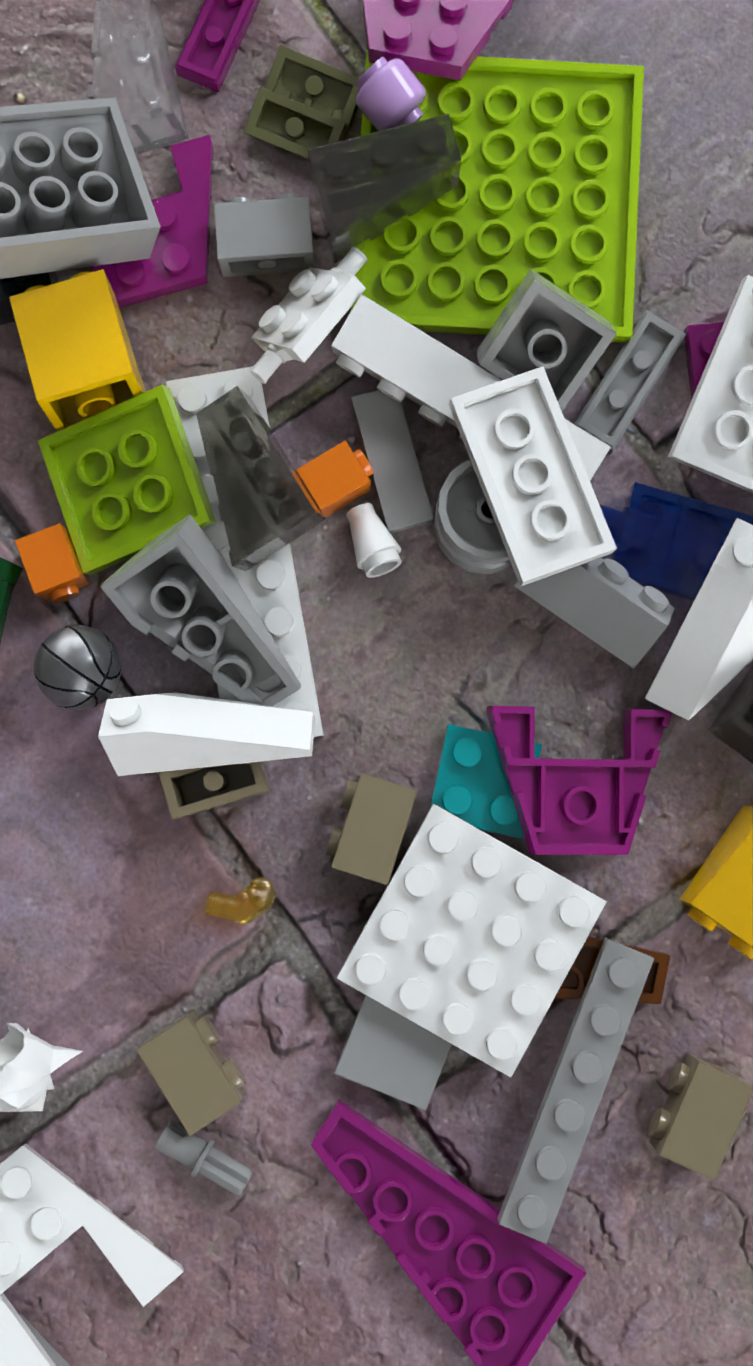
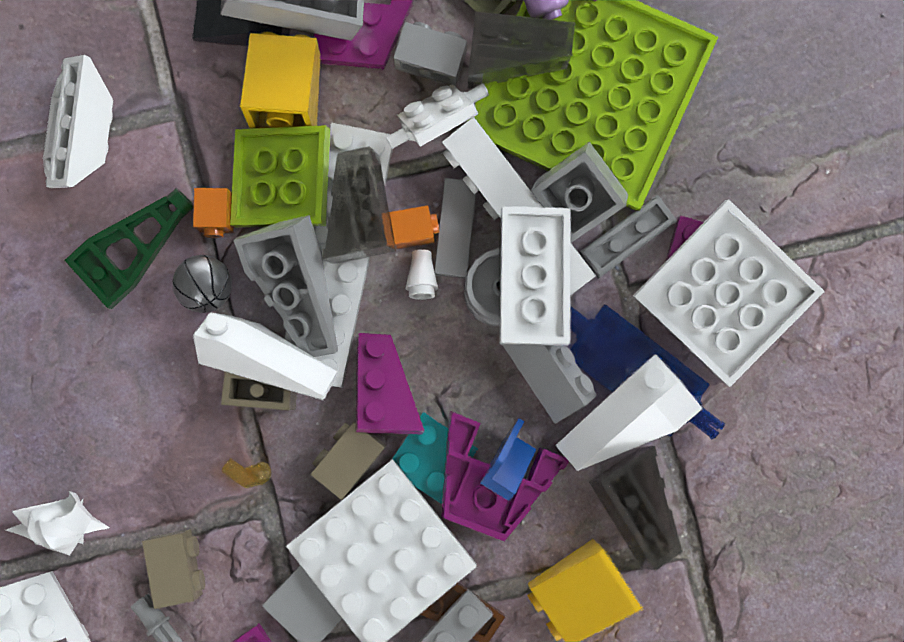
camera: 25 degrees right, 0 degrees up
none -> magenta wing [356,333,424,434]
none -> blue panel [481,418,537,501]

